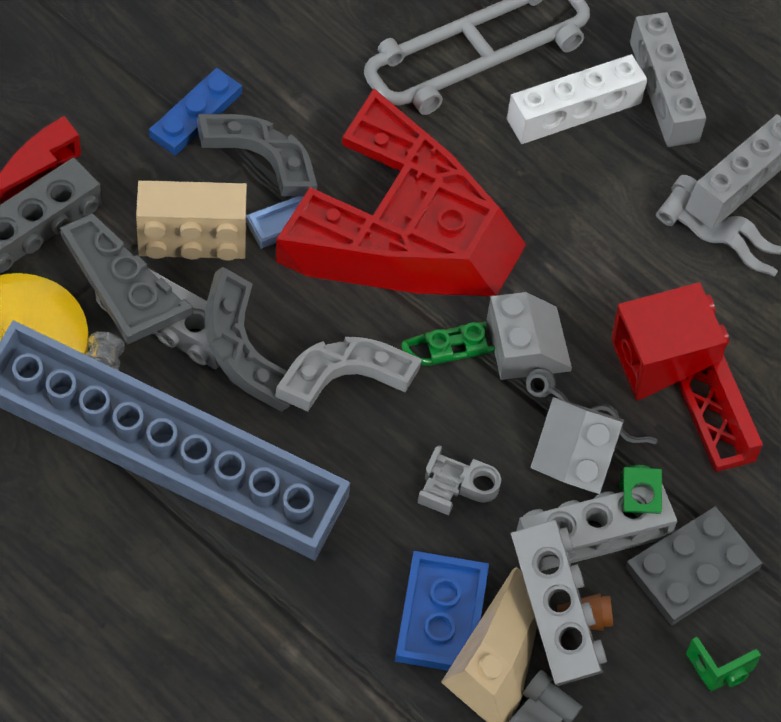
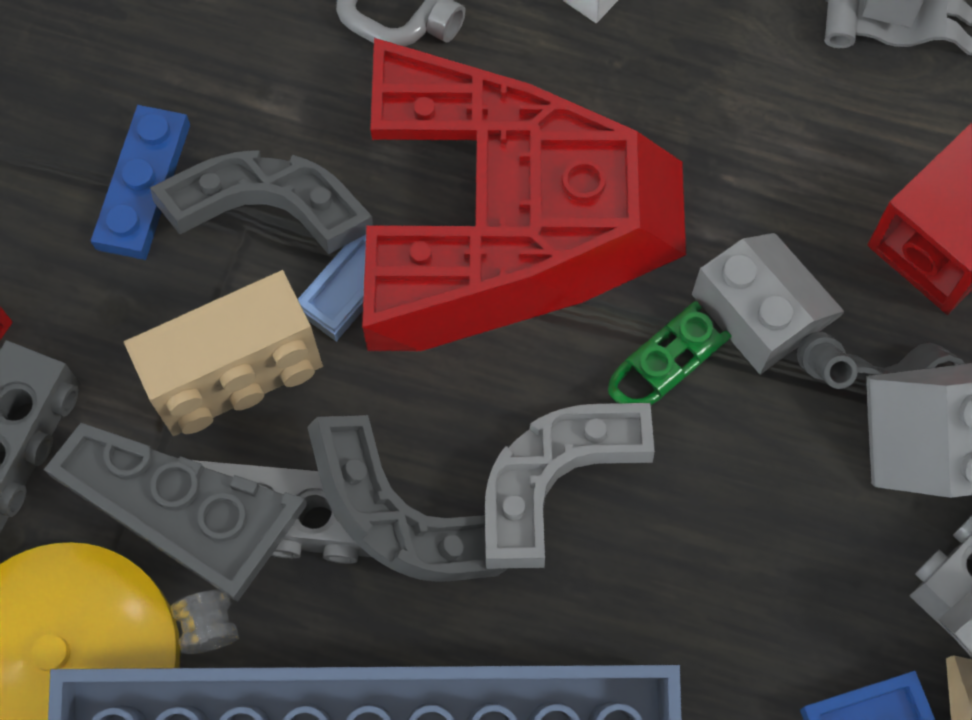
camera: 20 degrees left, 10 degrees up
light grey piece [418,446,501,515] -> none

